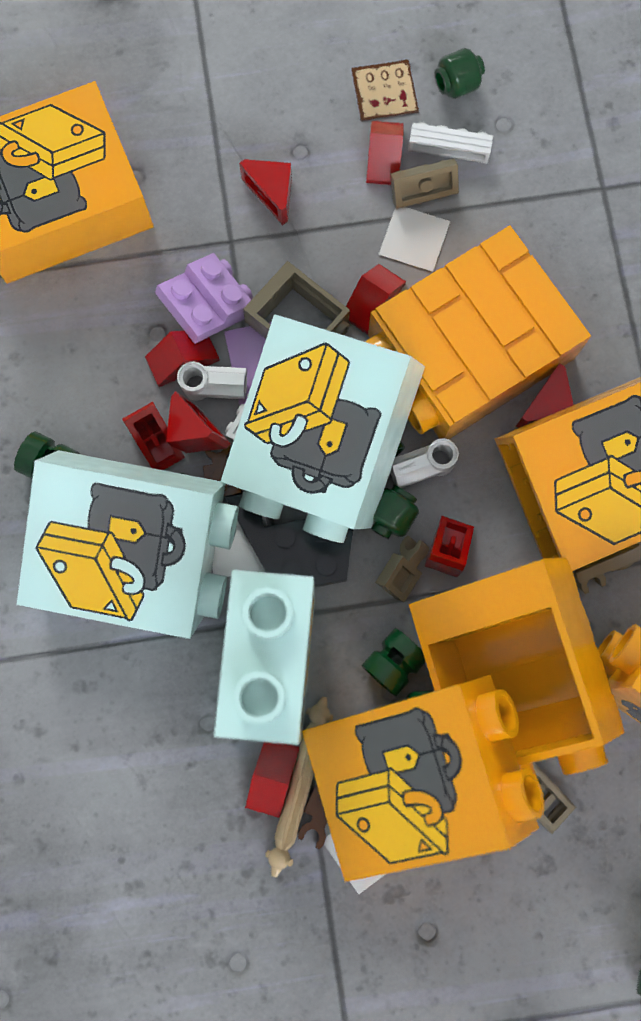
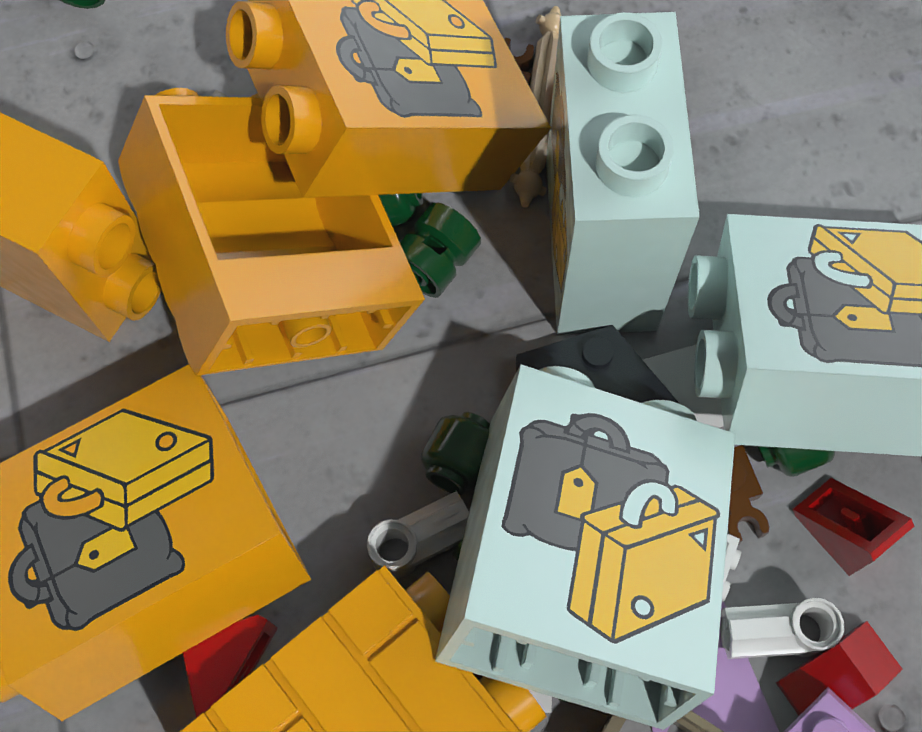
camera: 175 degrees right, 10 degrees down
red slope [166,391,231,453] -> none
dark tan plate [375,535,430,602] -> none
red slope [425,516,474,577] -> none

